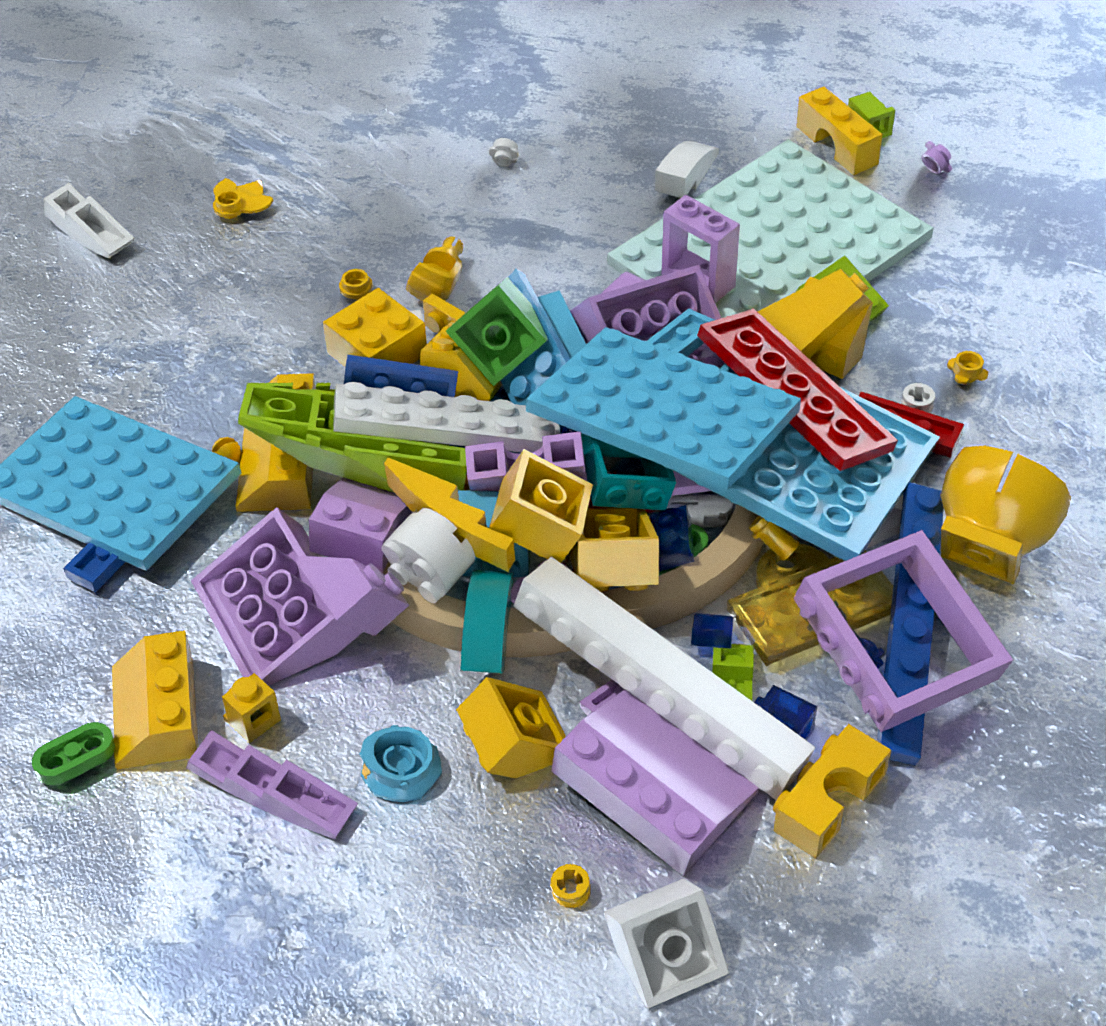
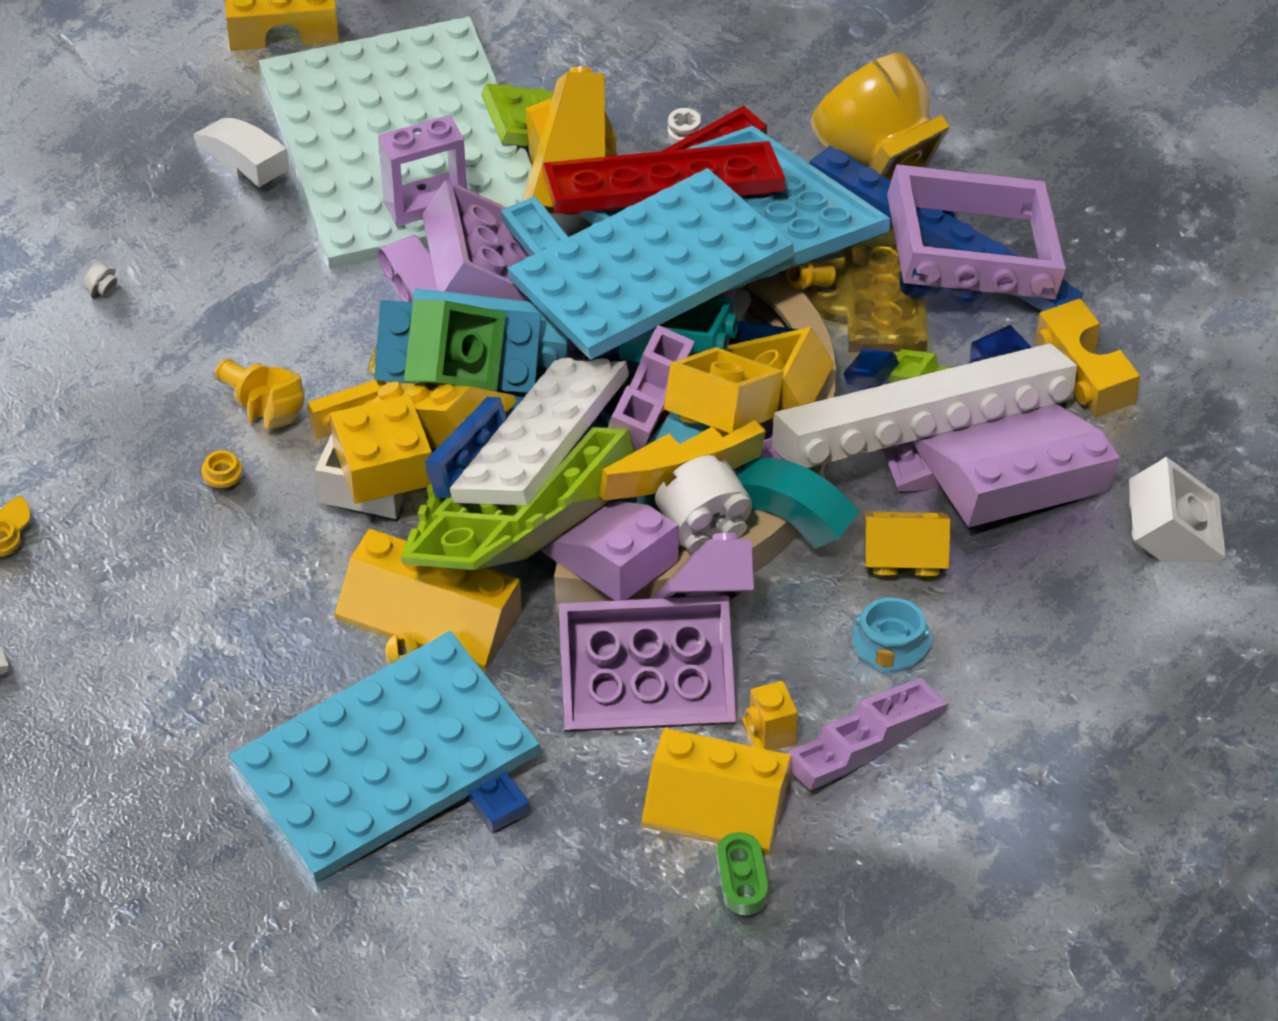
camera: 65 degrees left, 0 degrees up
yellow bush [550,864,591,908] -> none
yellow plate [947,351,988,385] -> none

